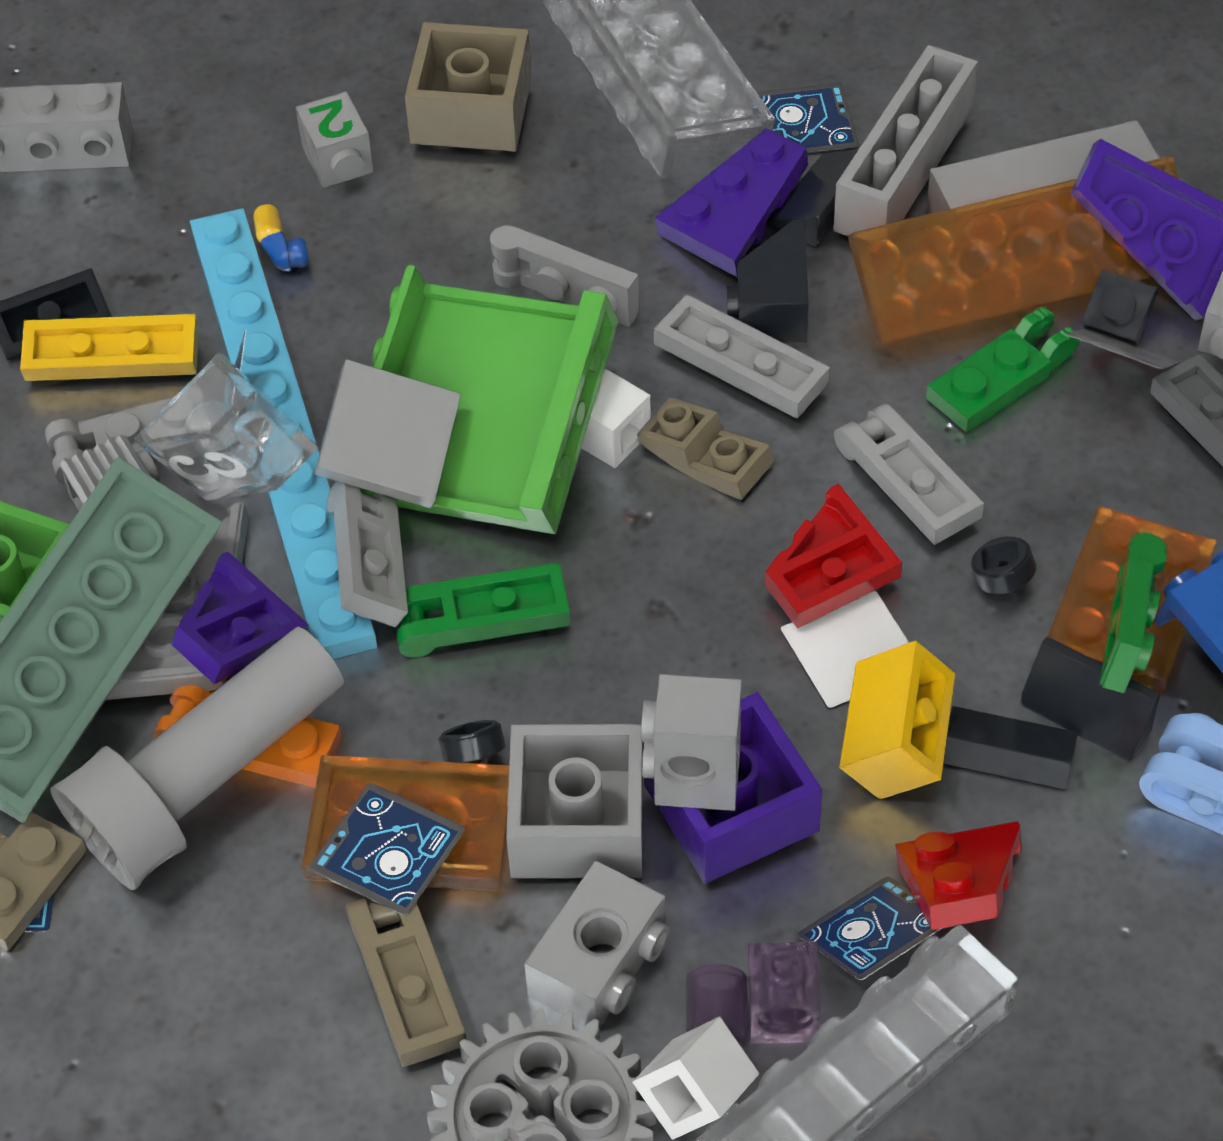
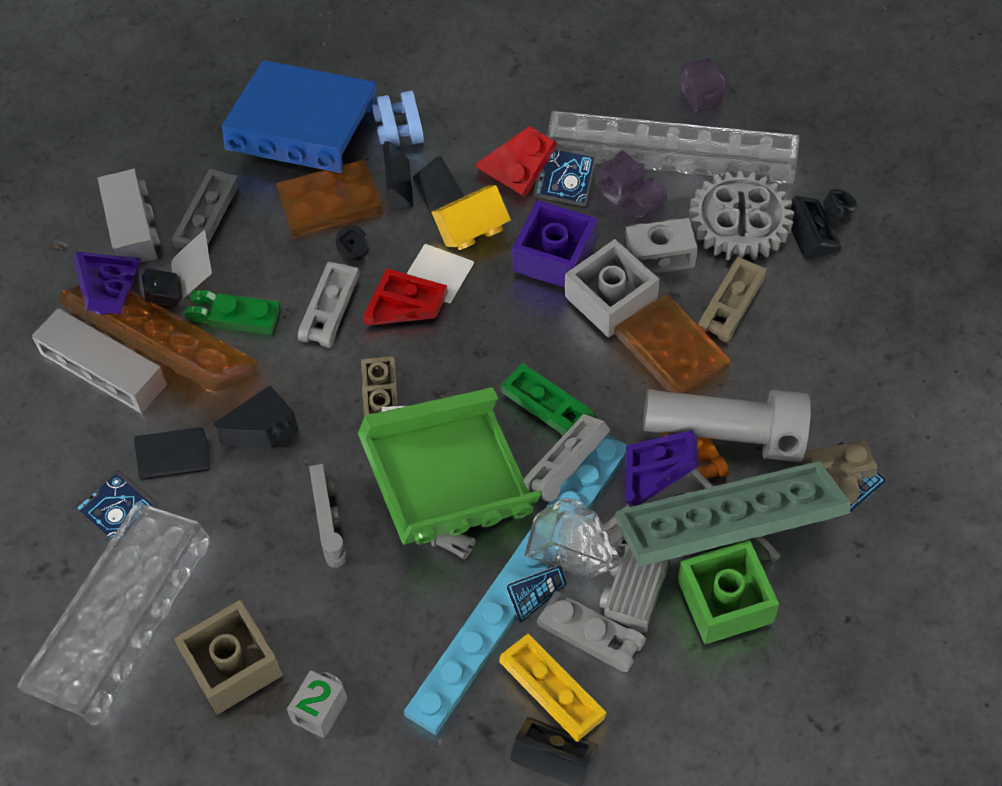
camera: 130 degrees left, 5 degrees up
blue arm [253,204,309,272] -> none
sticker [309,783,465,915] -> none
light grey tile [314,359,461,508] -> none
black tile [438,720,506,768] -> none
white brick [632,1016,760,1140] -> none
light grey brick [641,674,742,811] -> none
dark purple wing [654,128,809,277] -> none
light grey plate [654,294,830,419] -> none
light grey brick [834,45,978,249] -> none
green hinge [1099,531,1168,693] -> none

